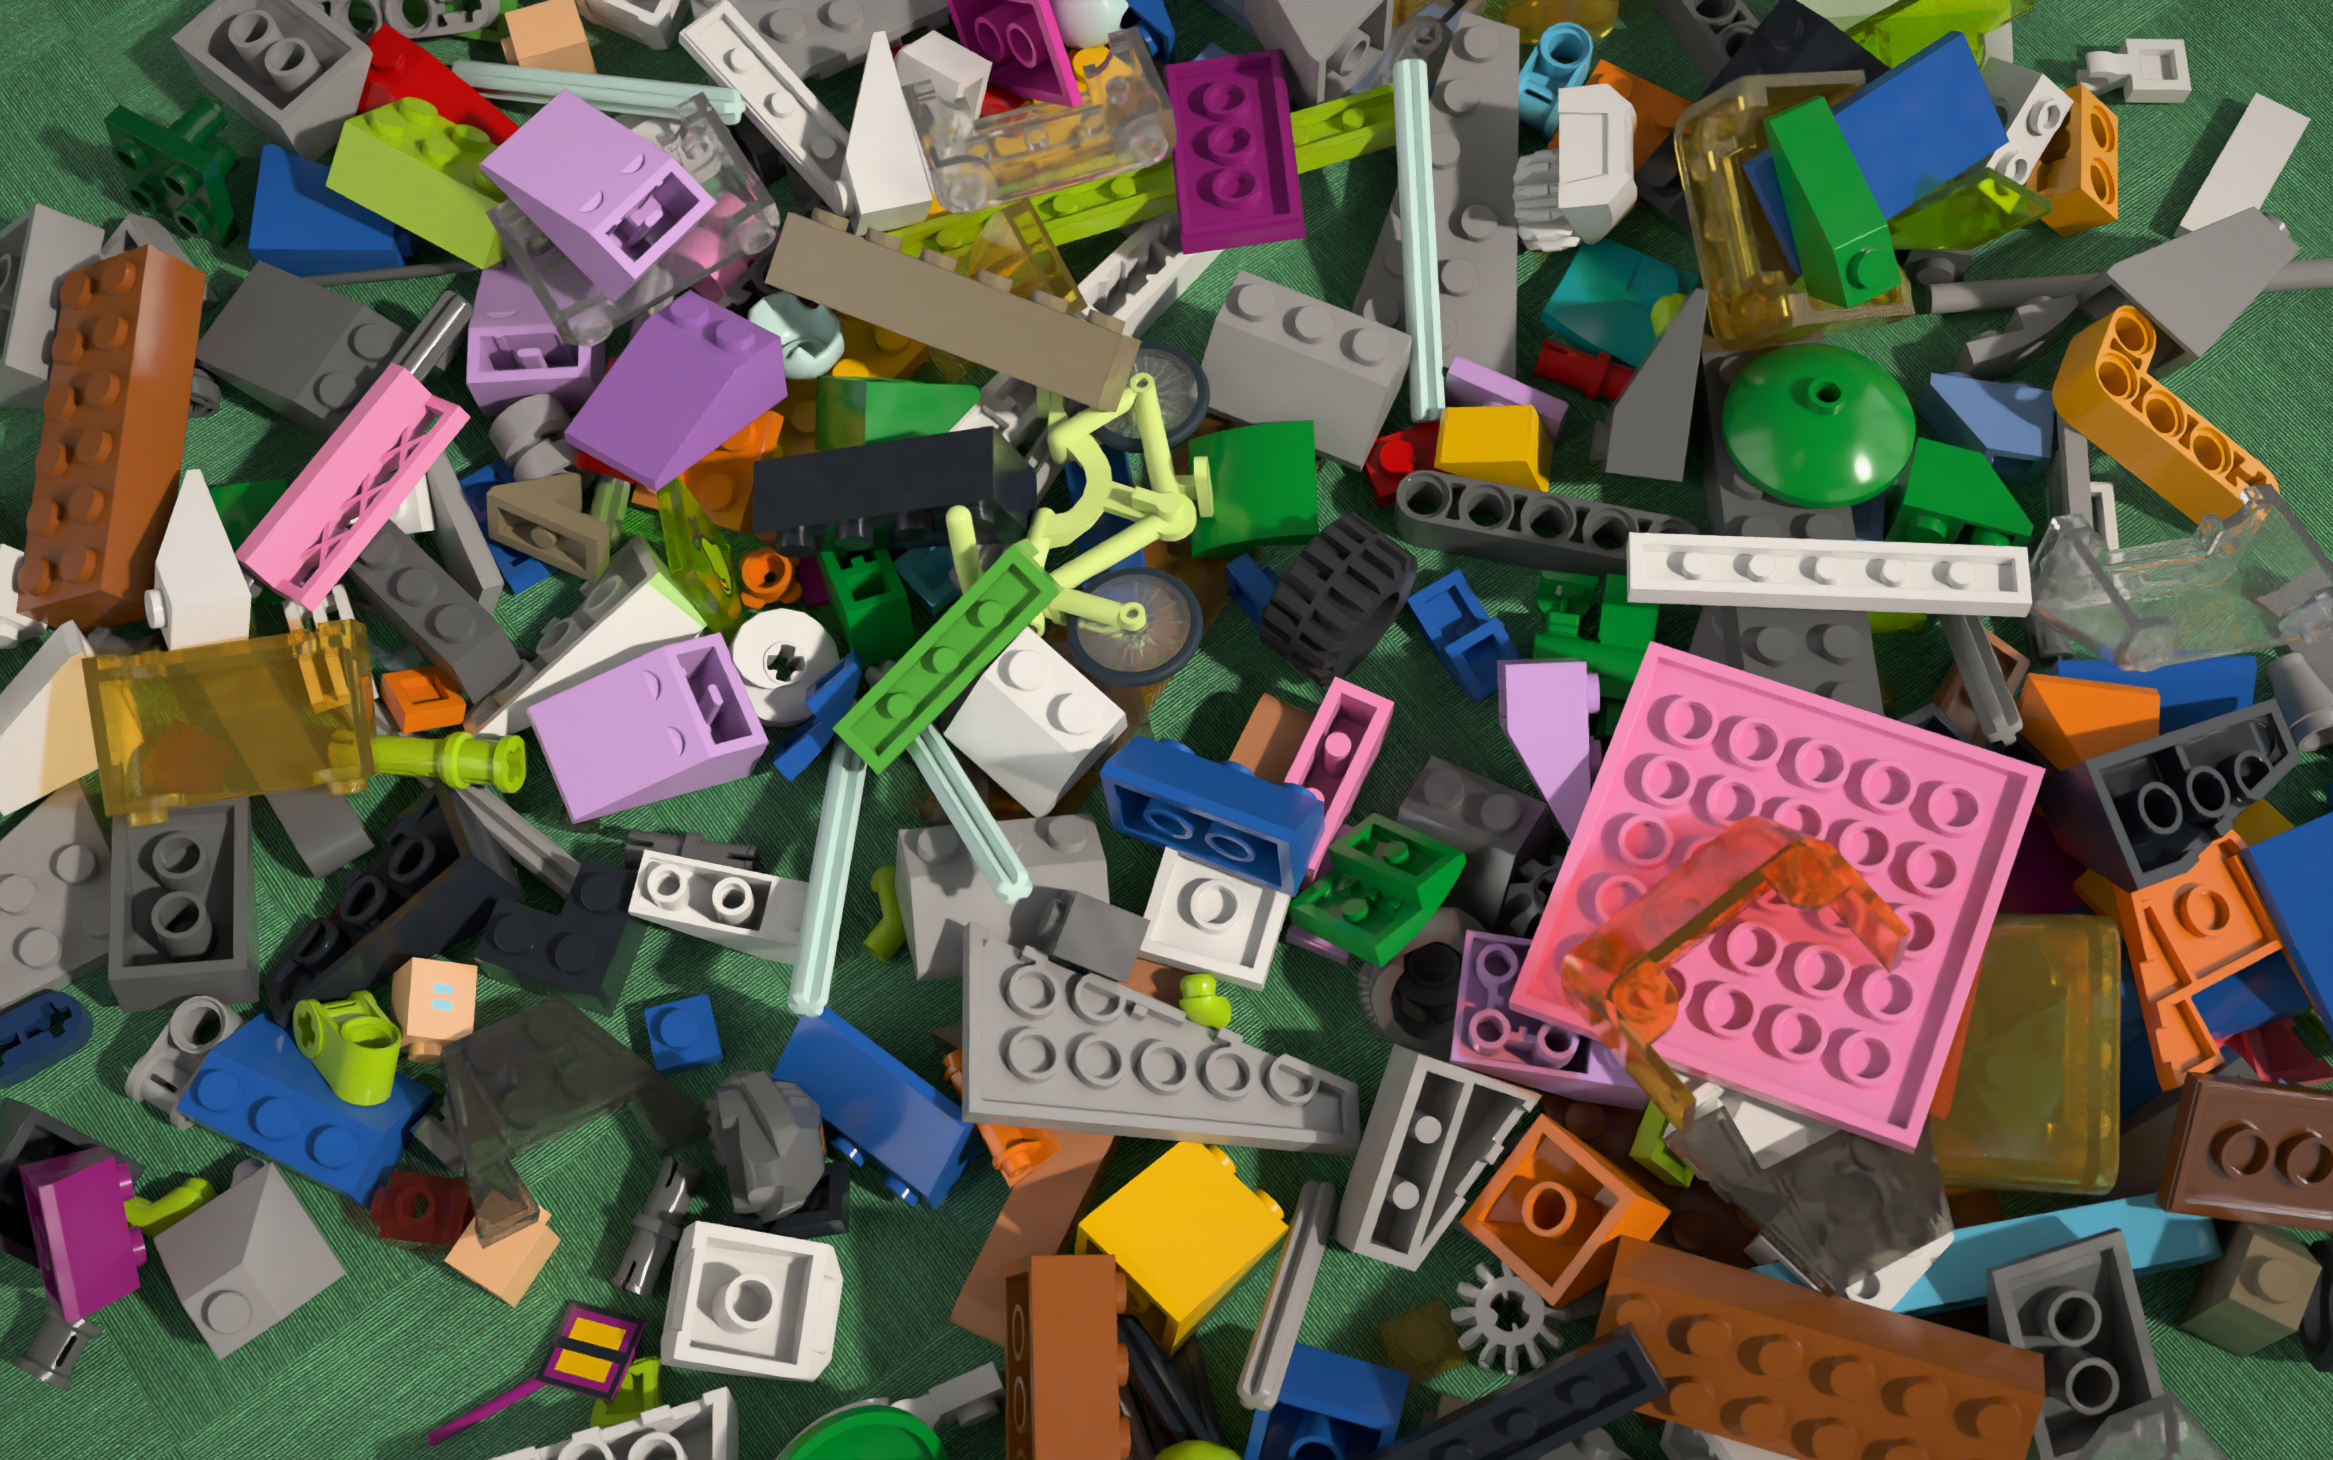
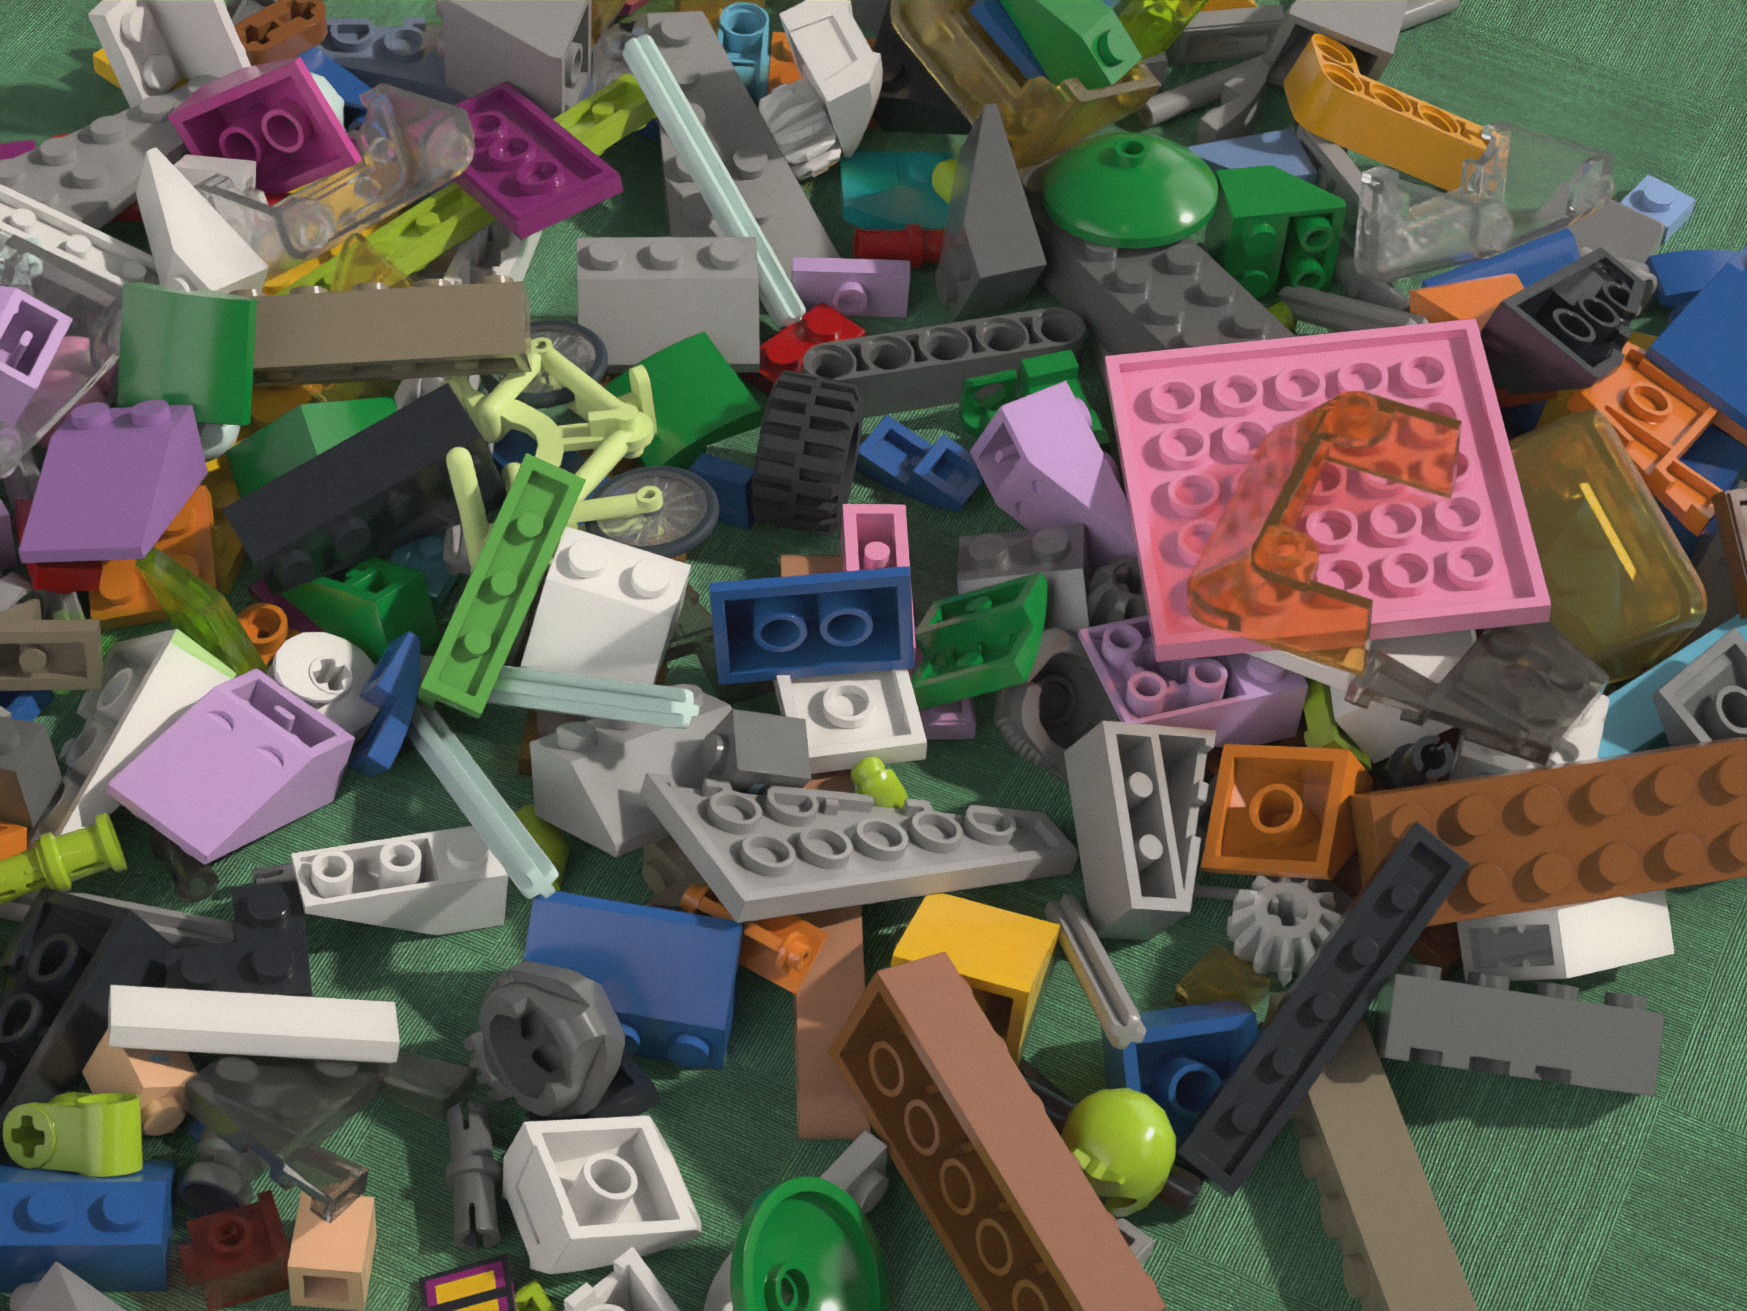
camera: 35 degrees left, 20 degrees down
blue plate [643,993,725,1078] -> none
yellow slope [1434,405,1553,493] -> none
white plate [1626,532,2032,617] -> none
none -> white tile [108,985,400,1063]
none -> green slope [117,282,257,426]
none -> light grey tile [1168,5,1285,65]
none -> black axle [1376,735,1454,790]

